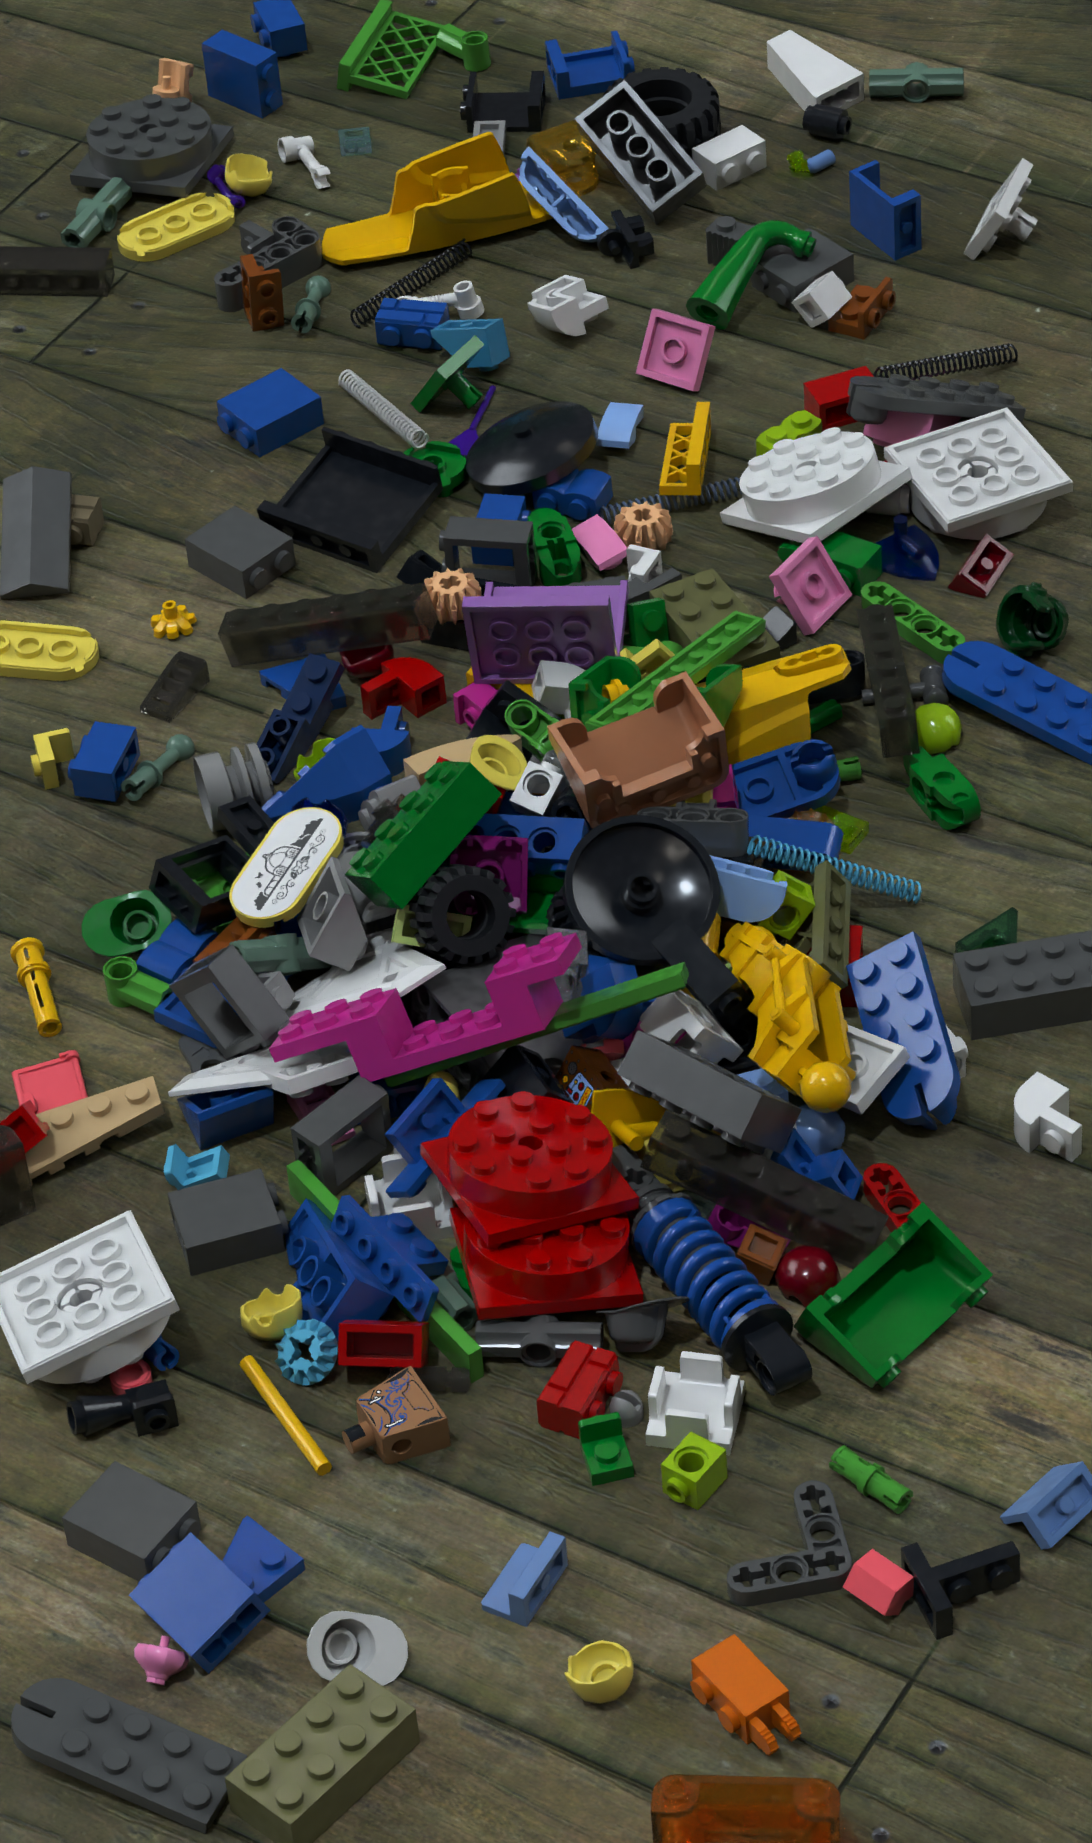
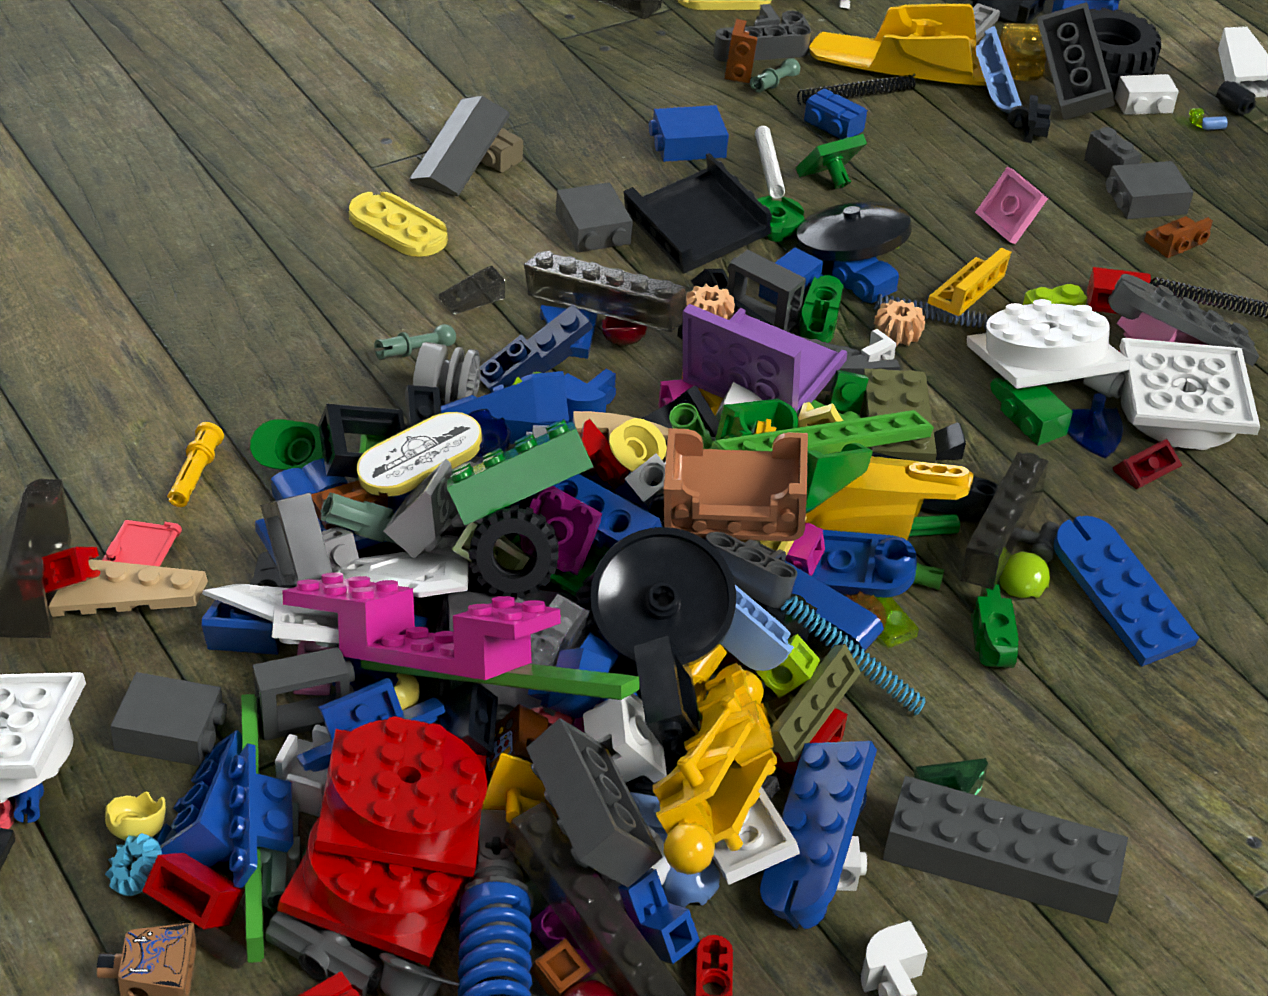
camera: 20 degrees right, 0 degrees up
light yellow bracket [30,728,74,790] -> none
blue brick [68,721,140,802] -> none
bright green piece [103,956,173,1014] -> none
yellow plant [151,600,197,639] -> none
medium azure bracket [164,1144,230,1190] -> none
yellow bar [239,1355,332,1476] -> none
red brick [360,657,447,720] -> none
white brick [397,280,485,320] -> none
dark azure slope [430,318,510,372] -> none
dark purple piece [448,385,496,457] -> none
white brick [527,275,609,336] -> none
bright pink slope [572,514,627,571] -> none
light blue slope [596,402,644,449] -> none
green animal [686,220,817,329] -> none
bright pink tile [769,536,852,636] -> none
white brick [791,271,852,328] -> none
blue panel [849,160,922,261] -> none
bright green beam [861,581,966,664] -> none
dark green helmet [996,582,1069,659] -> none

